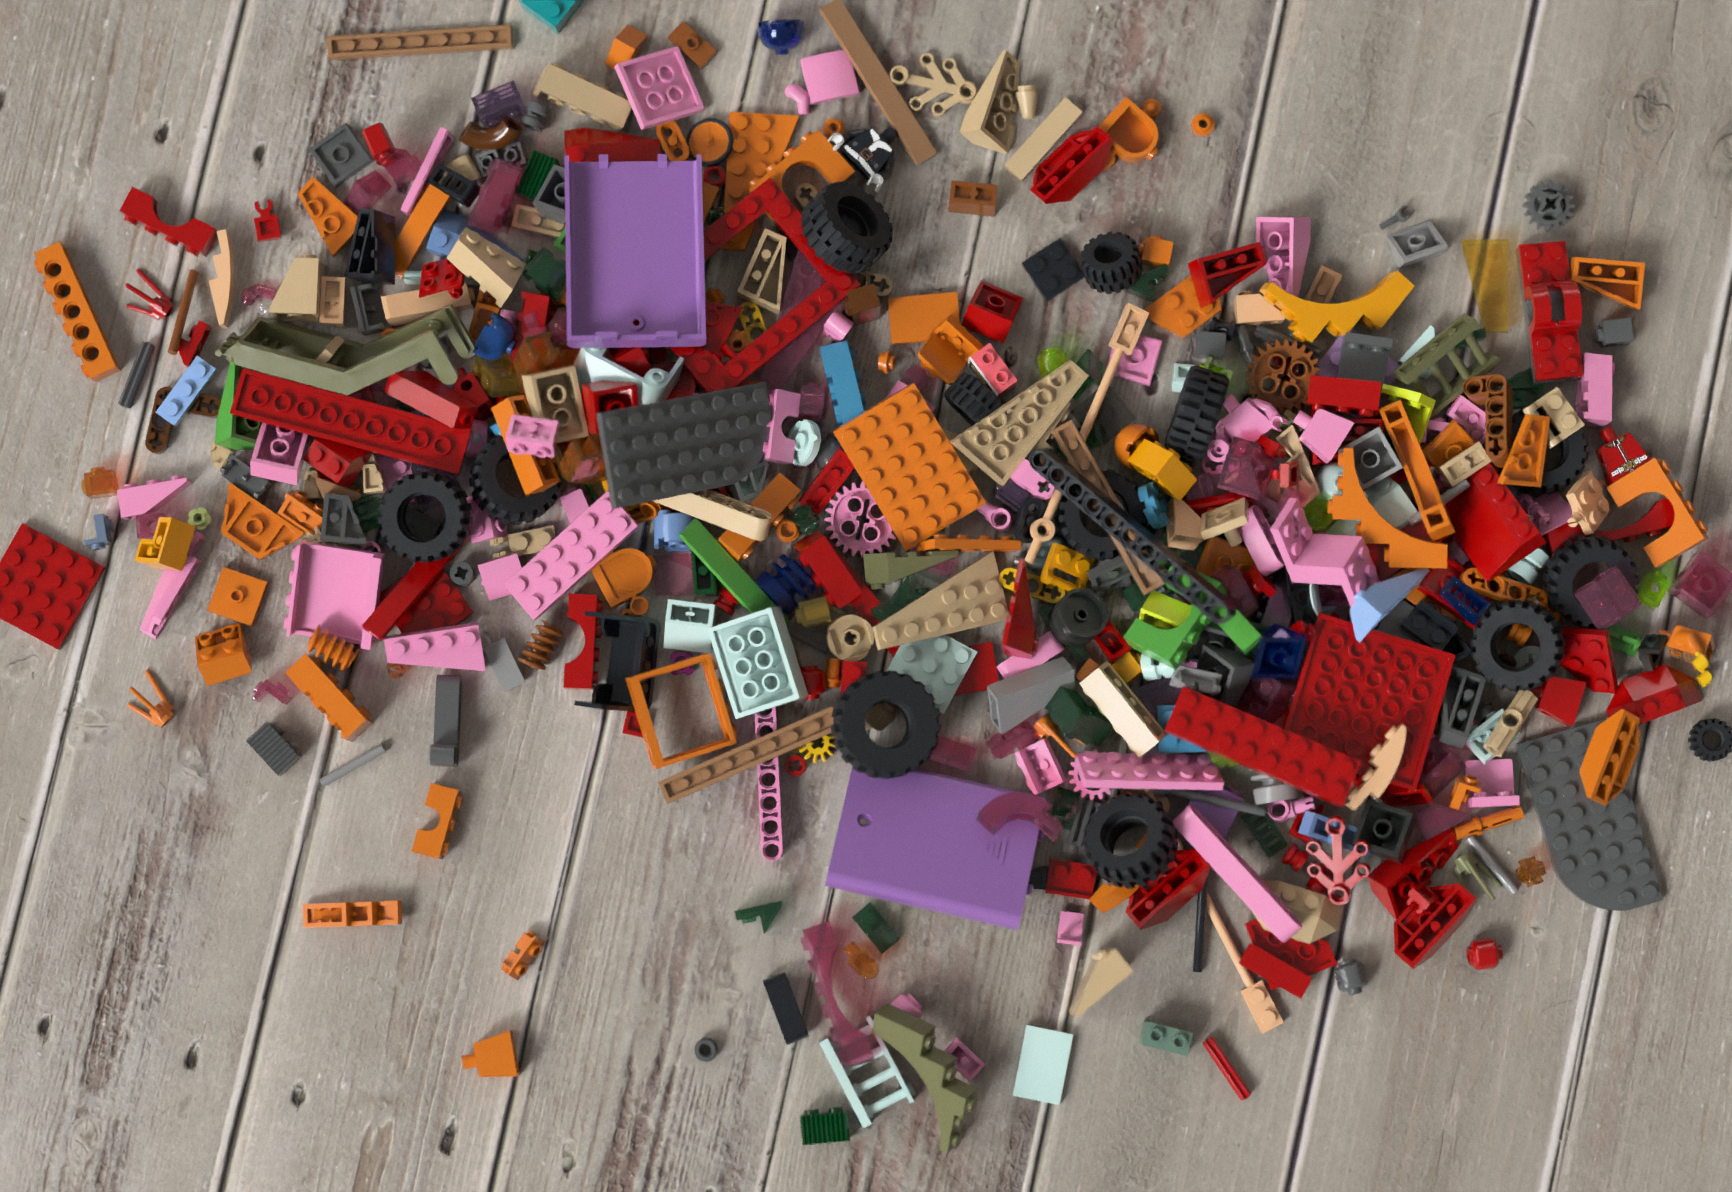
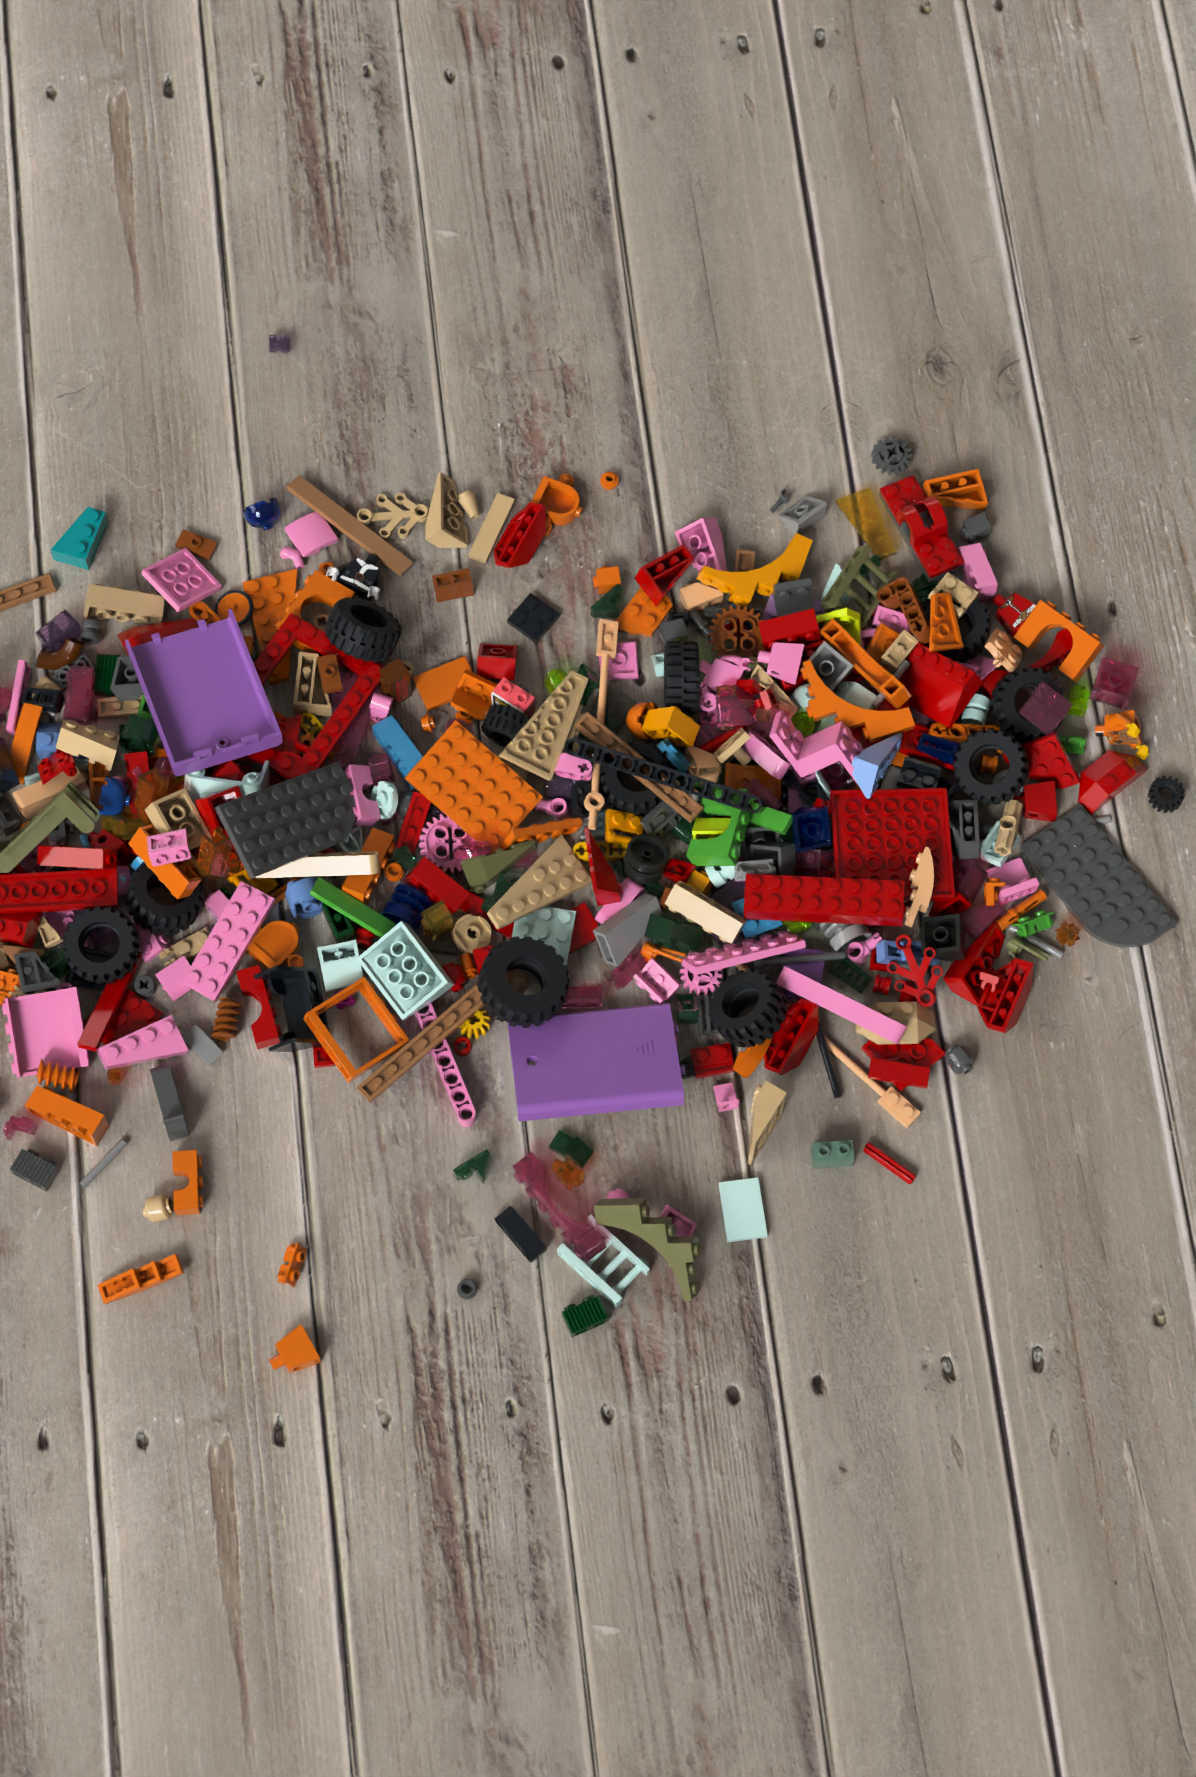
camera: 20 degrees left, 15 degrees down
orange slope [605,25,648,71] -> none
orange plate [639,501,662,518] -> none
clear pink piece [654,552,694,598] -> none
red plate [703,165,726,188] -> none
clear pink arch [976,792,1064,842] -> none
black tyre [1080,232,1143,294] -> none
red bracket [1239,564,1277,598] -> none
red head [1466,938,1503,970] -> none
orange wedge [1579,709,1640,806] -> none
pearl dark grey bracket [1638,634,1668,671] -> none
none -> tan head [142,1194,174,1223]
none -> dark orange plate [317,654,343,694]
none -> clear pink tile [453,841,492,858]
none -> bright green hinge [1012,909,1054,938]

